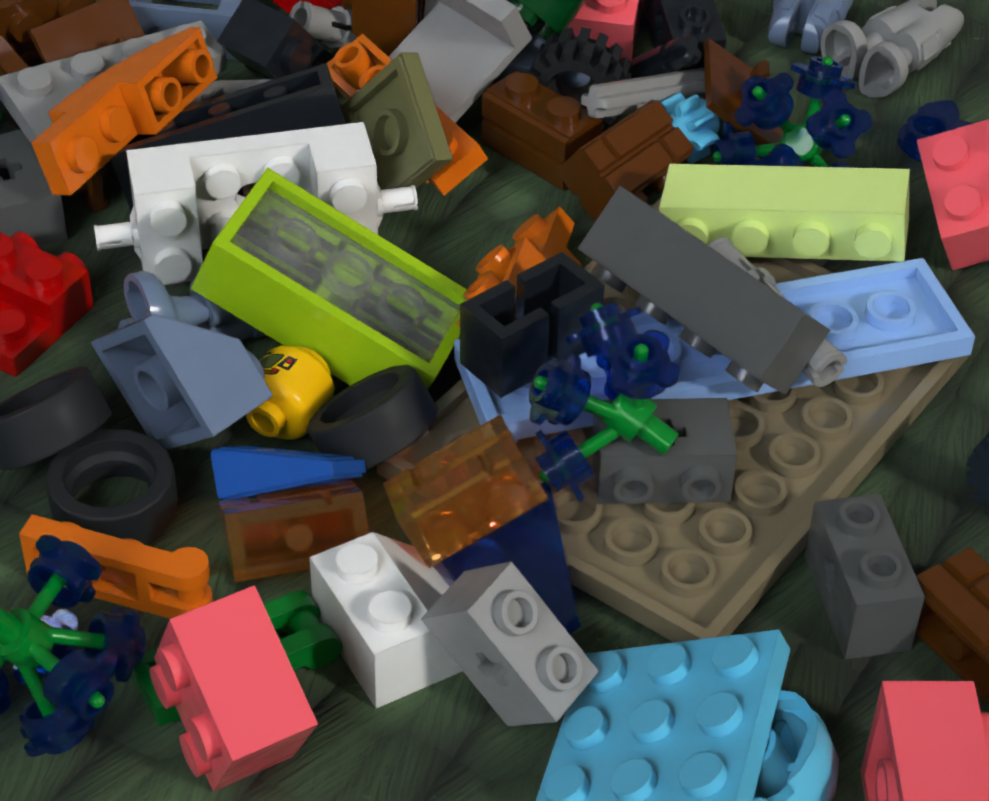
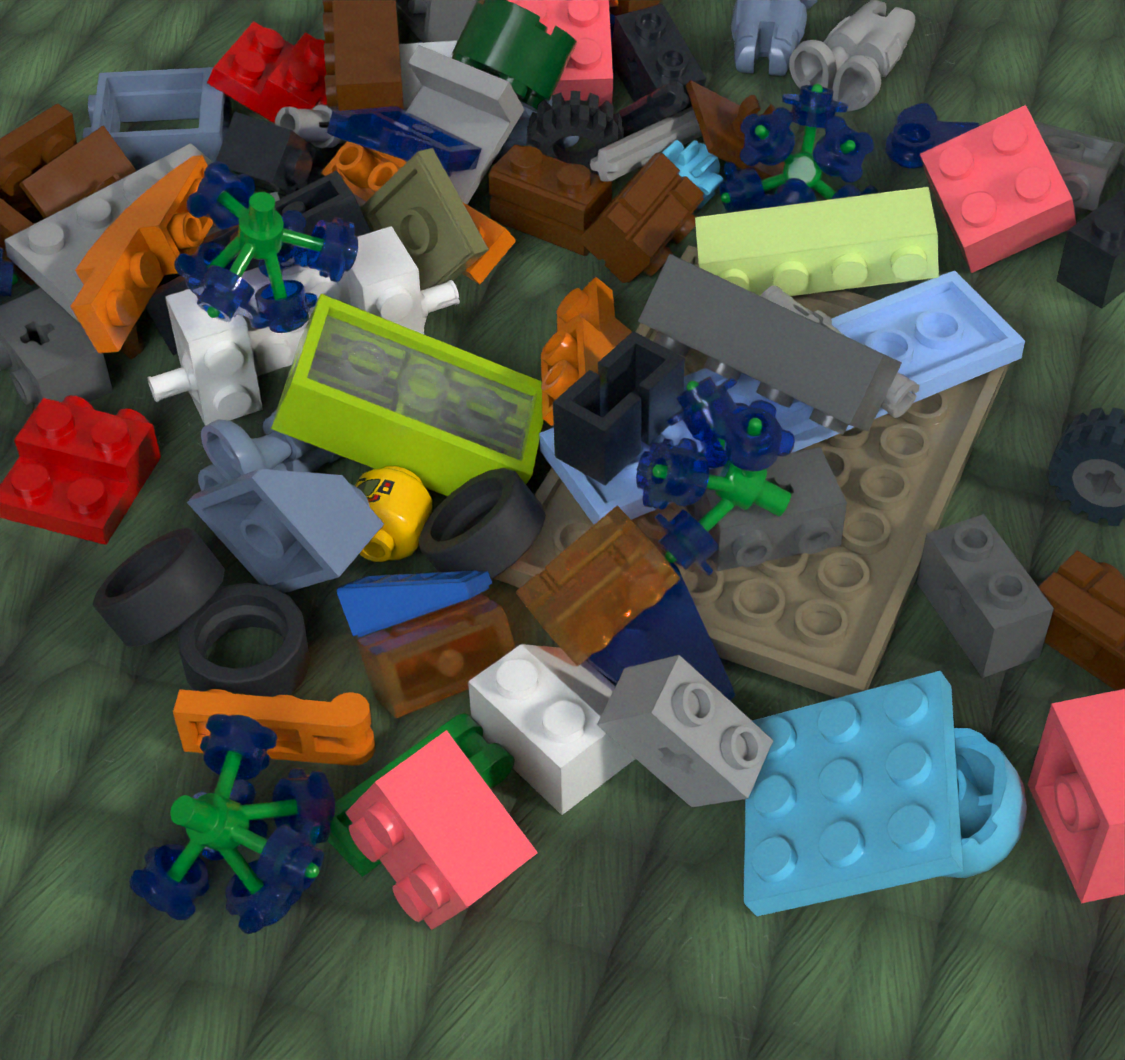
camera: 10 degrees left, 5 degrees up
none -> clear blue plant [174,161,358,333]
none -> clear blue wing [327,106,482,177]

